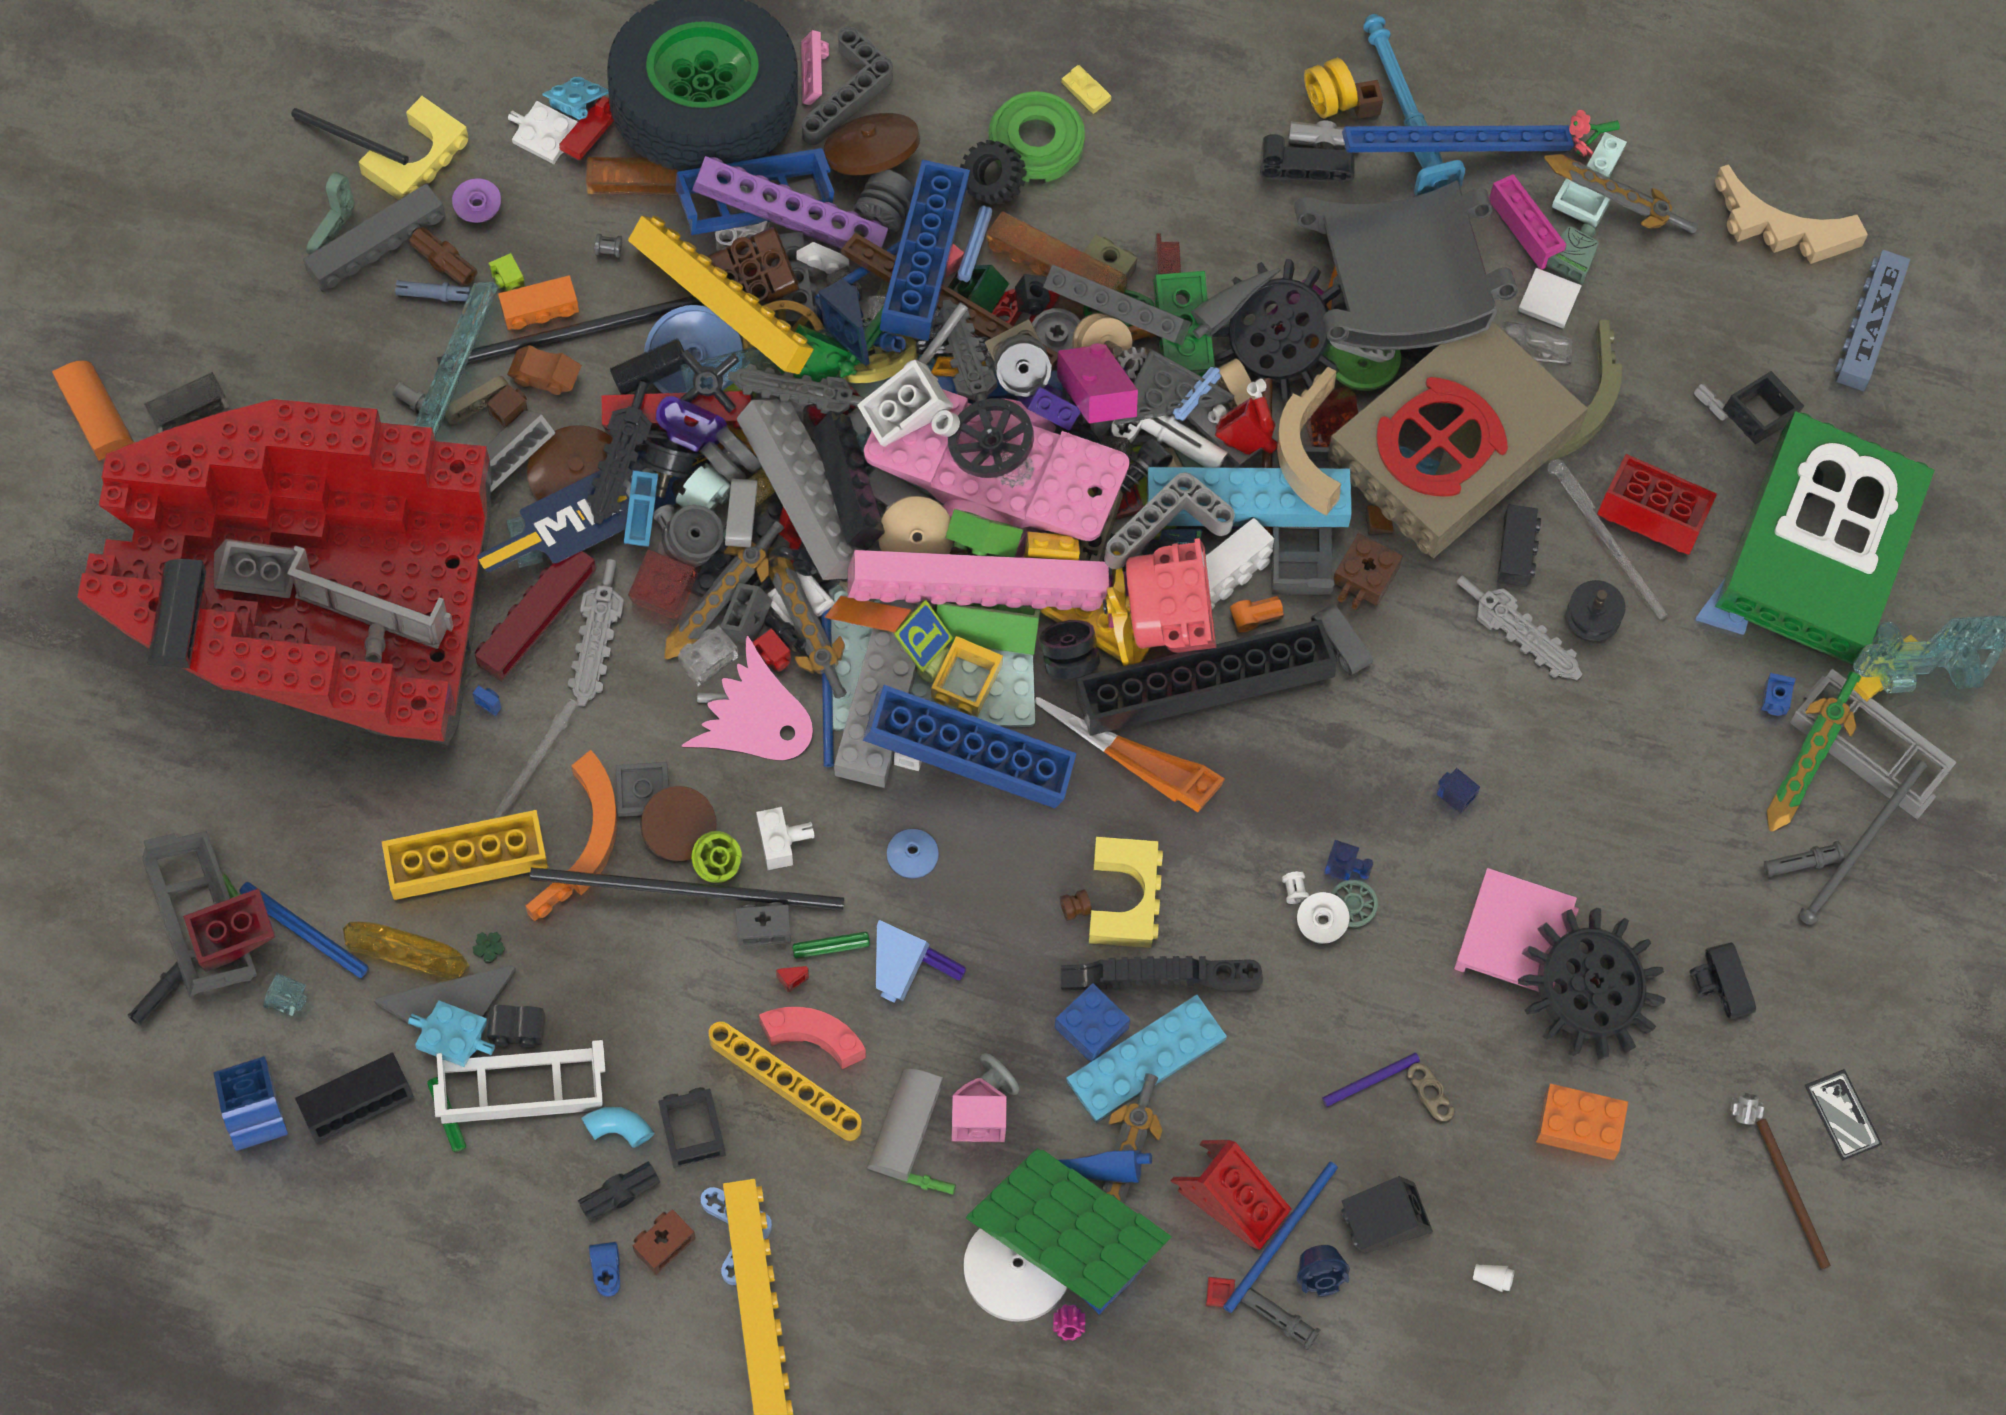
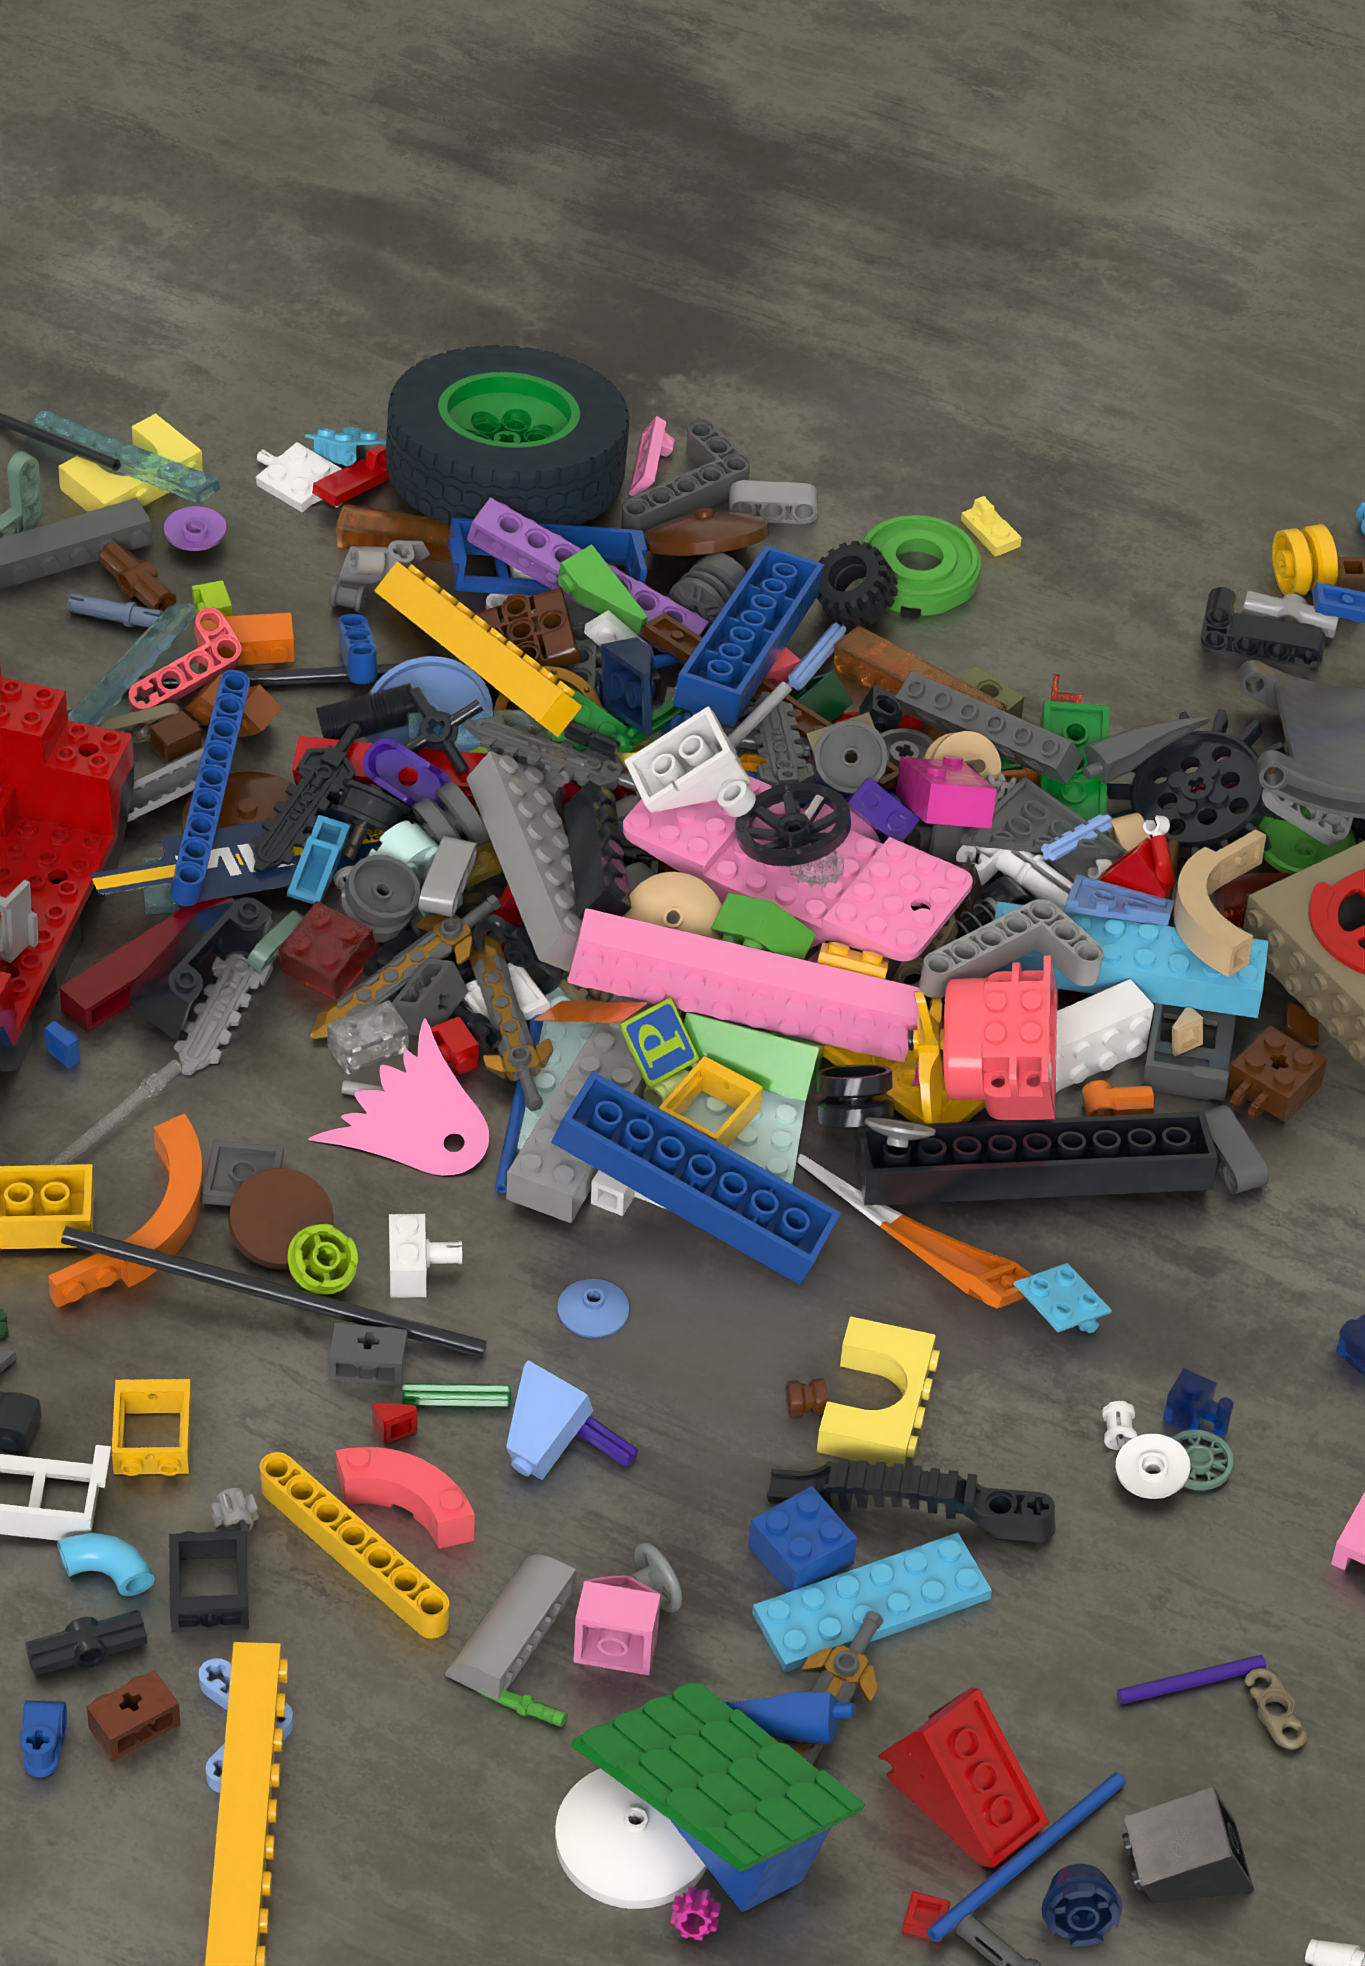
camera: 10 degrees right, 20 degrees down
none -> clear light blue plate [26,410,220,504]
none -> yellow window [112,1379,192,1476]
none -> coral beam [127,607,241,713]
none -> black windscreen [129,897,272,1041]
none -> blue beam [170,670,250,906]
none -> light grey gear [211,1488,259,1532]
none -> sand green beam [246,910,308,972]
none -> light grey panel [339,540,430,587]
none -> blue beam [339,614,377,684]
none -> bright green slope [558,544,648,634]
none -> black piece [564,722,620,758]
none -> light grey beam [729,480,818,524]
none -> light grey dish [865,1118,936,1148]
none -> medium azure hinge [1014,1263,1112,1333]
none -> medium blue wing [1064,874,1175,926]
none -> tan slope [1172,1006,1203,1056]

